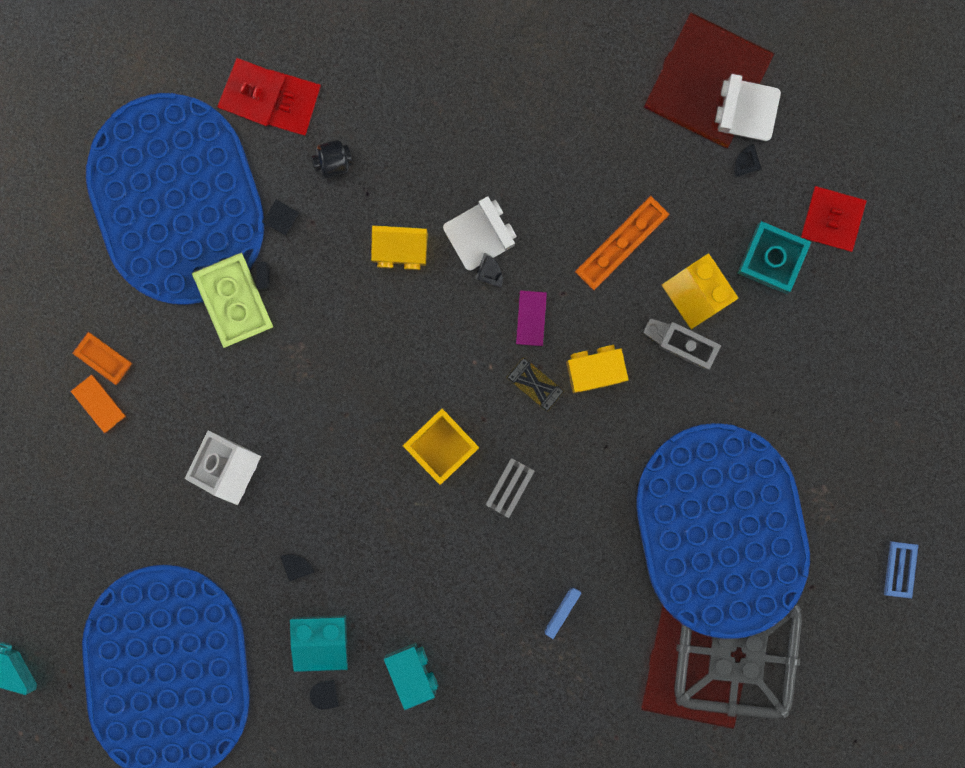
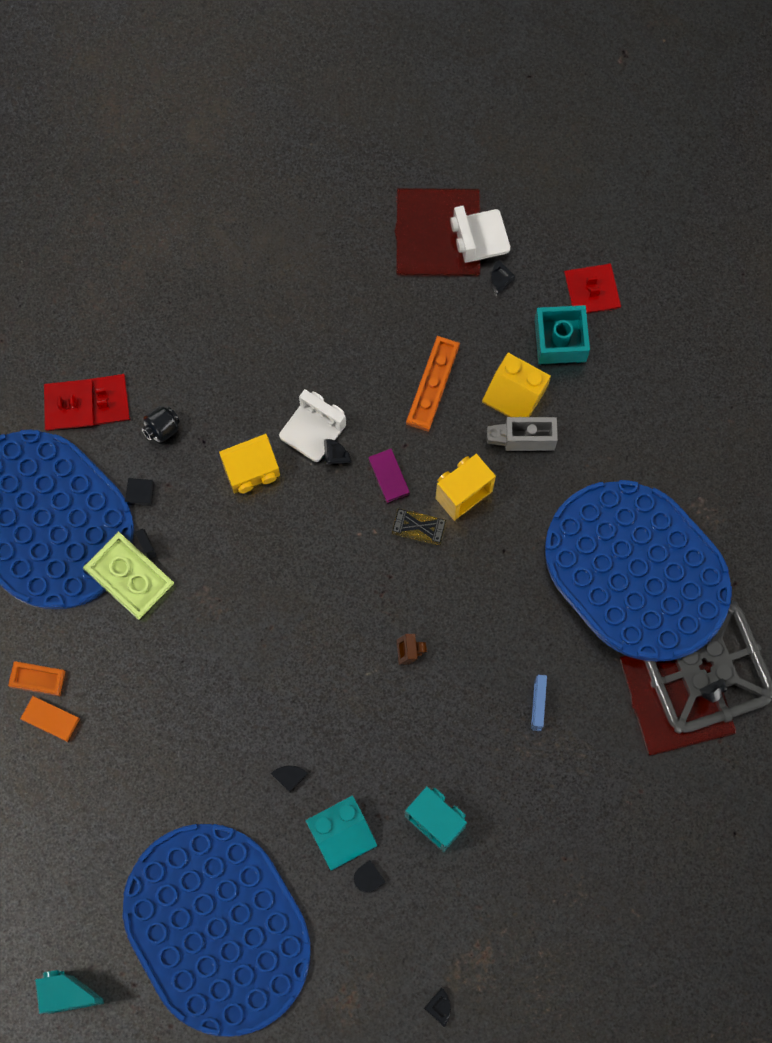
camera: 25 degrees left, 15 degrees down
white slope [185,430,261,505] -> none
yellow piece [403,409,479,485] -> none
light grey tile [486,458,535,518] -> none
none -> reddish brown tile [396,634,427,665]
none -> black tile [699,679,727,703]

